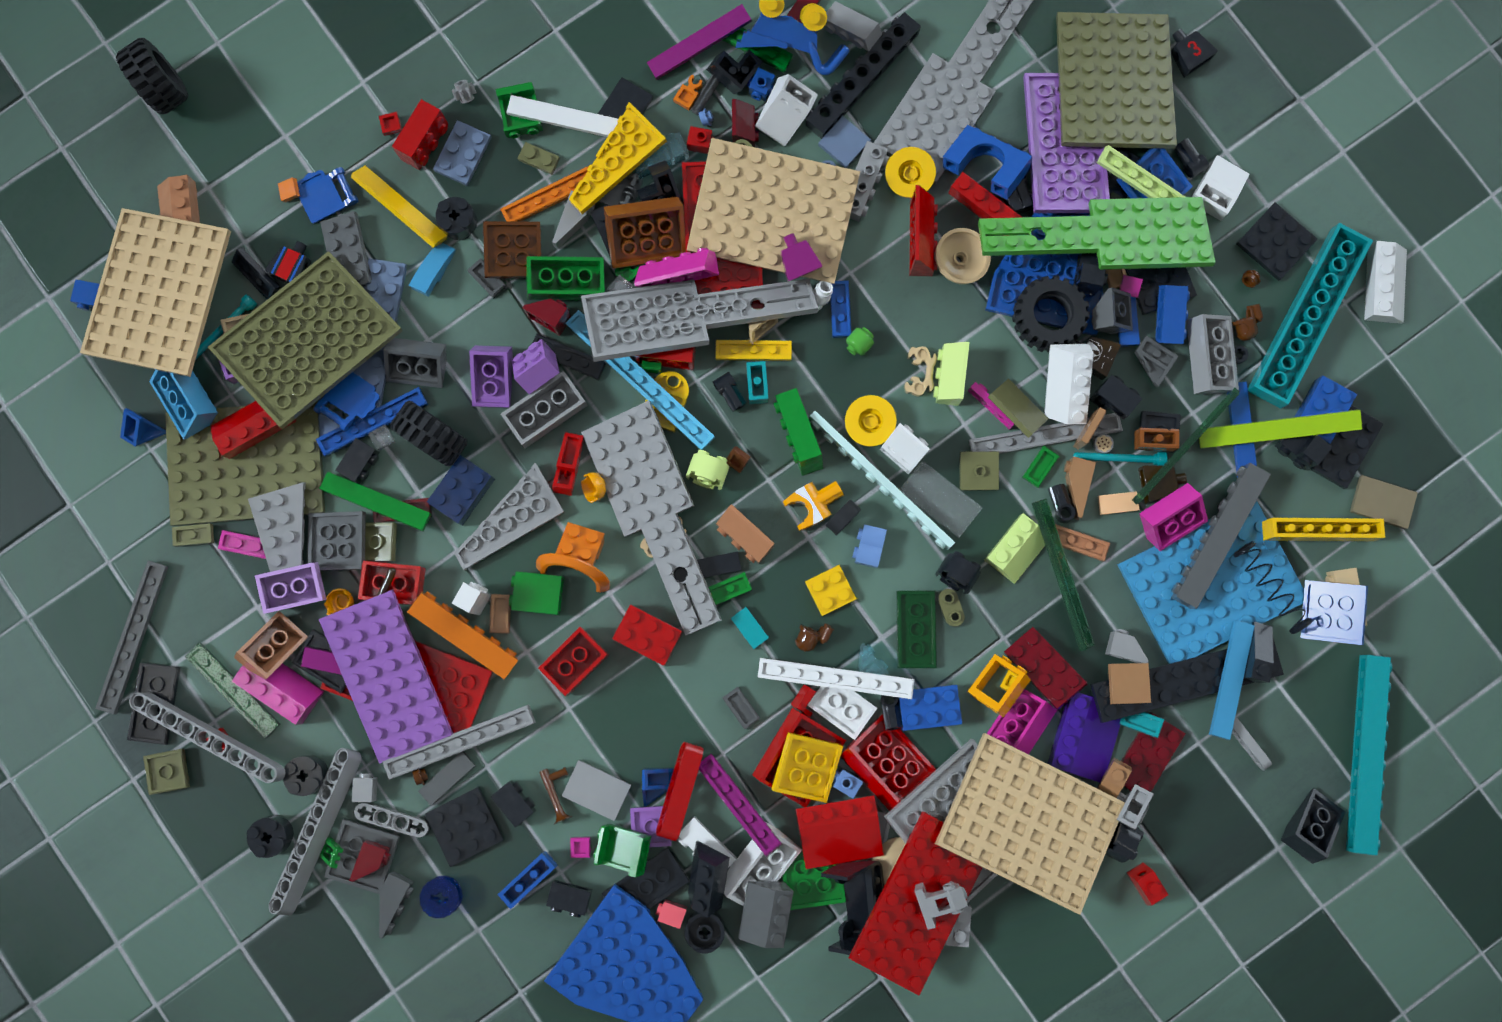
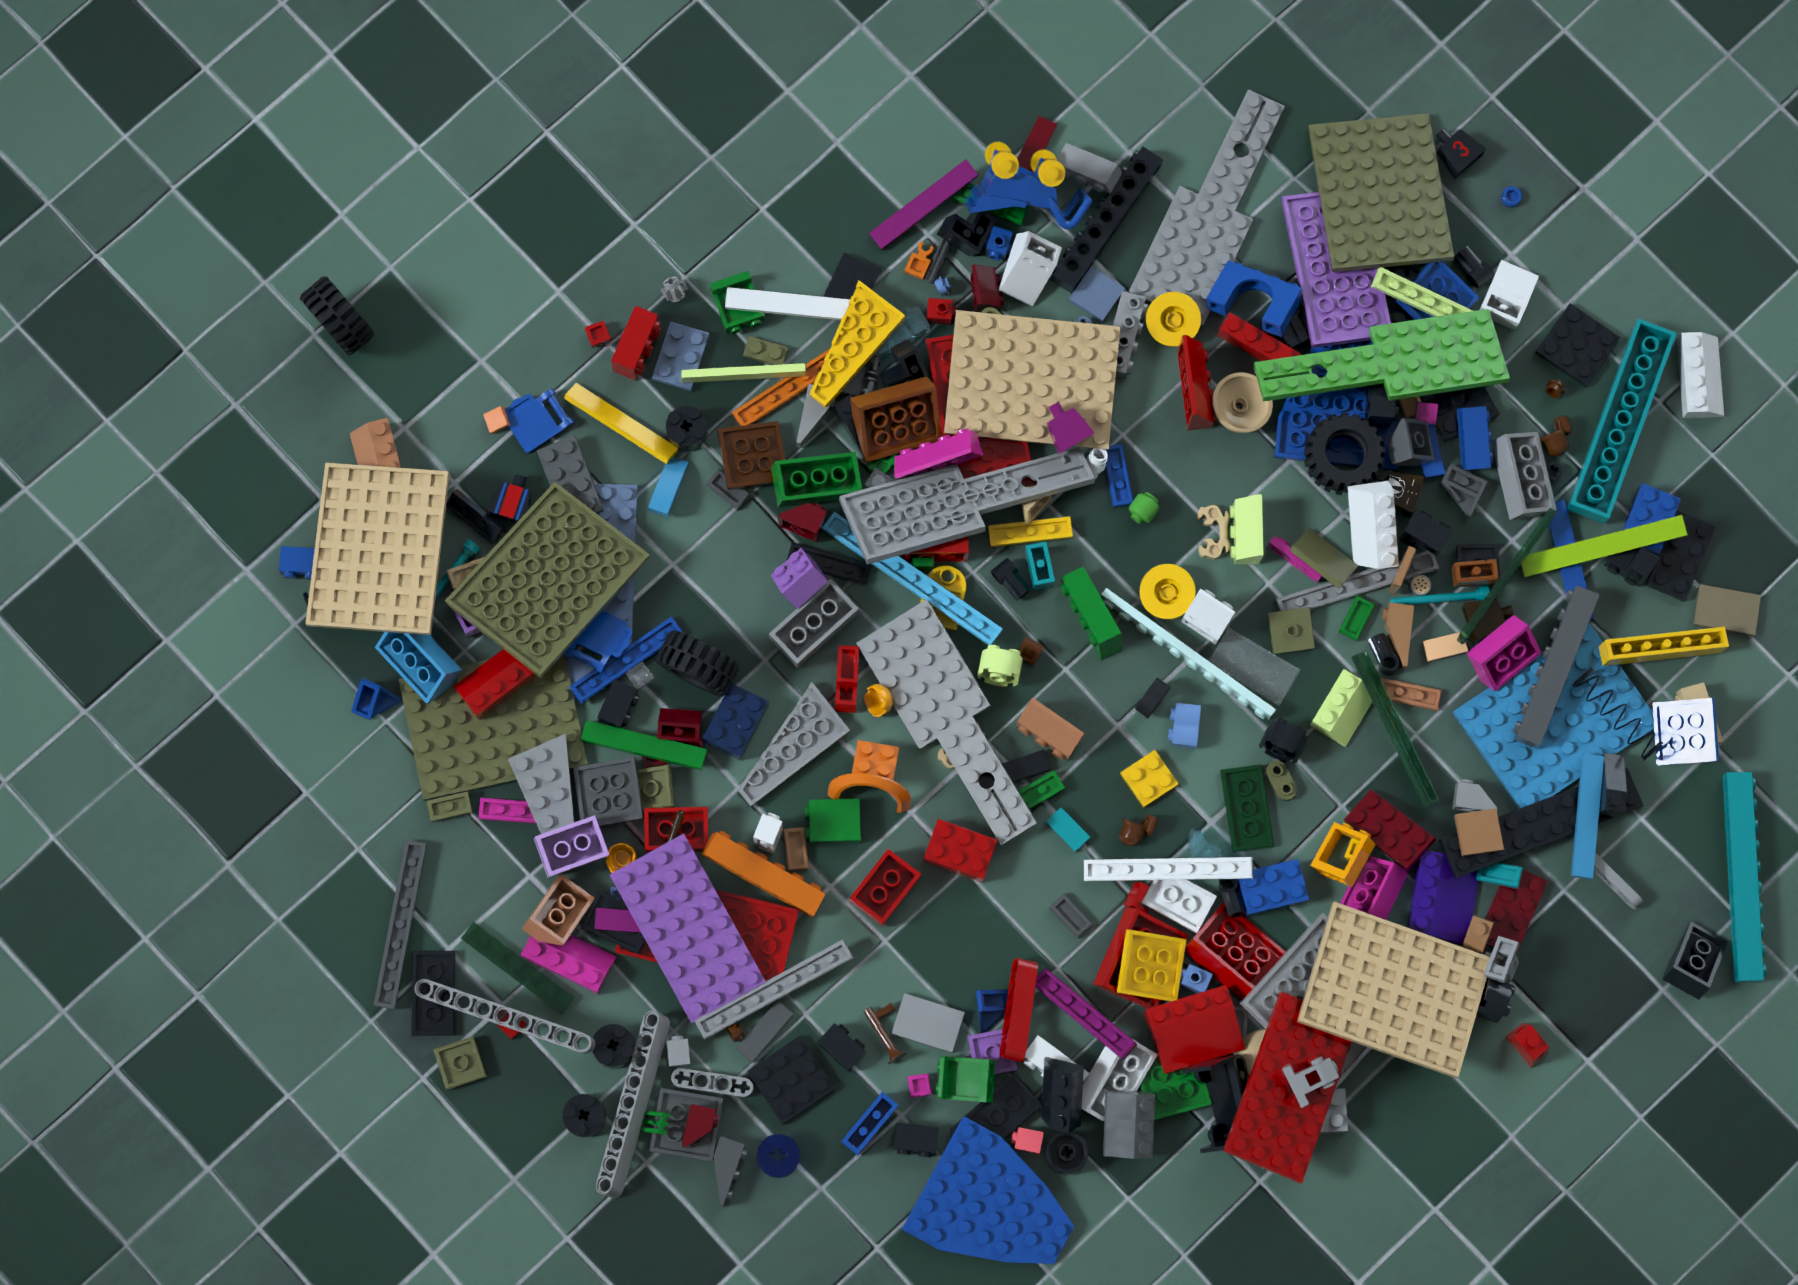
camera: 15 degrees left, 5 degrees down
dark grey slope [383,338,447,388] -> none
medium lavender slope [469,345,513,408] -> none
light orange connector [783,481,844,531] -> none
none -> dark red brick [657,708,702,742]
none -> yellowish green tile [681,363,806,383]
none -> blue tile [1501,186,1522,208]

